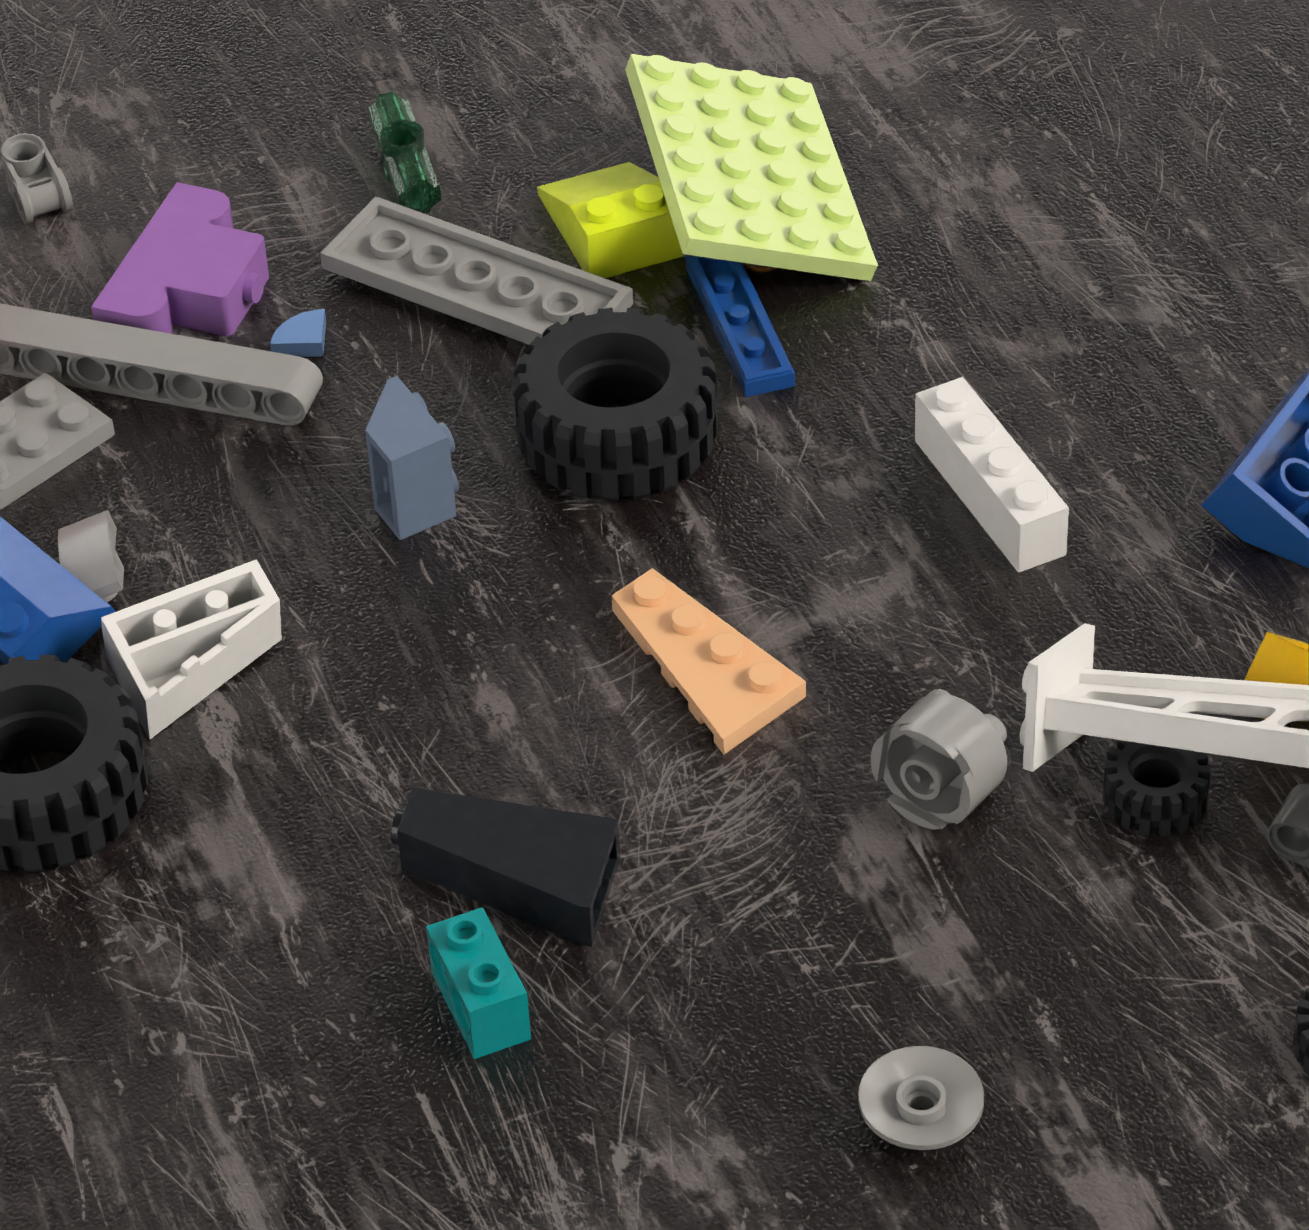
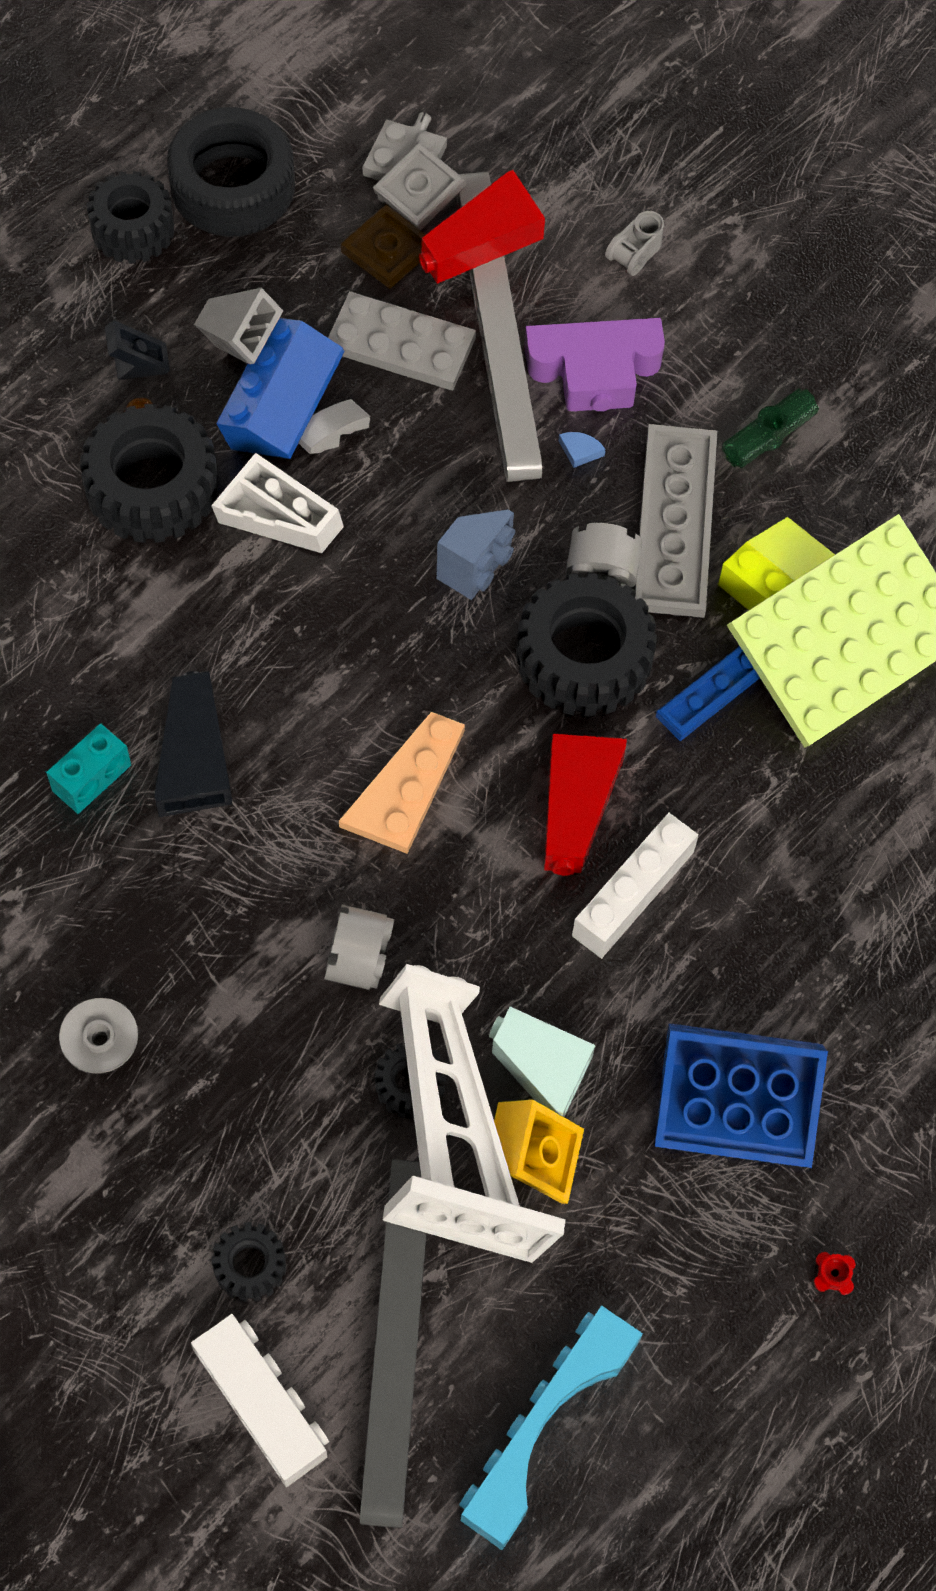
camera: 60 degrees right, 20 degrees up
none -> light aqua slope [489,1007,595,1117]
none -> red slope [544,734,627,876]
none -> light grey brick [566,523,642,588]

